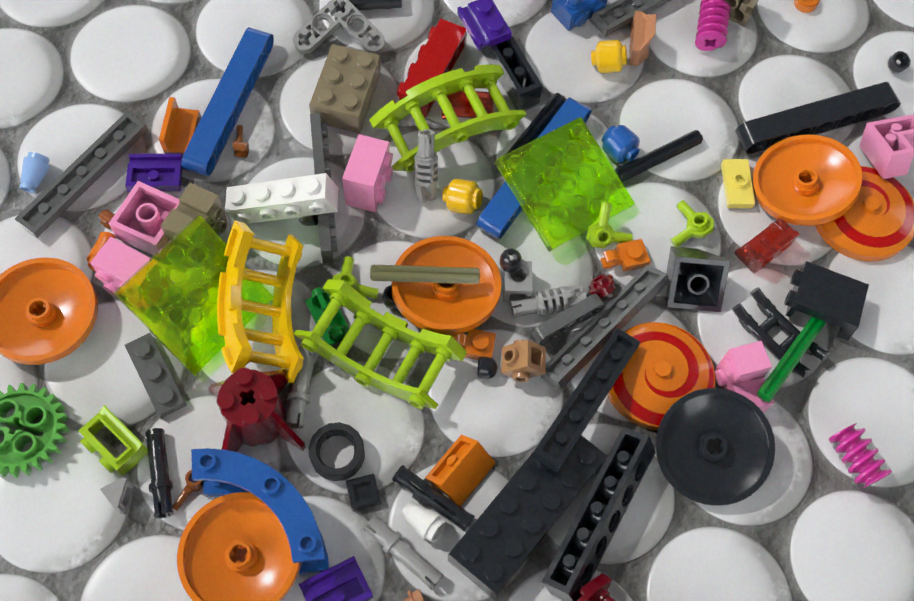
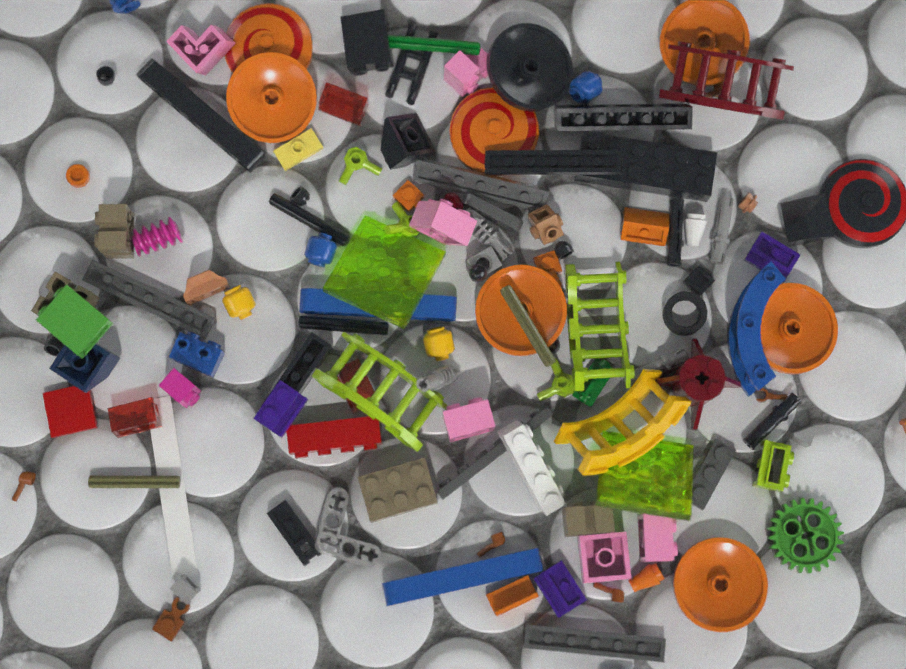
camera: 120 degrees left, 15 degrees up
none -> black hinge [290,186,310,206]
none -> bright pink brick [409,199,477,246]
none -> blue head [569,71,603,104]

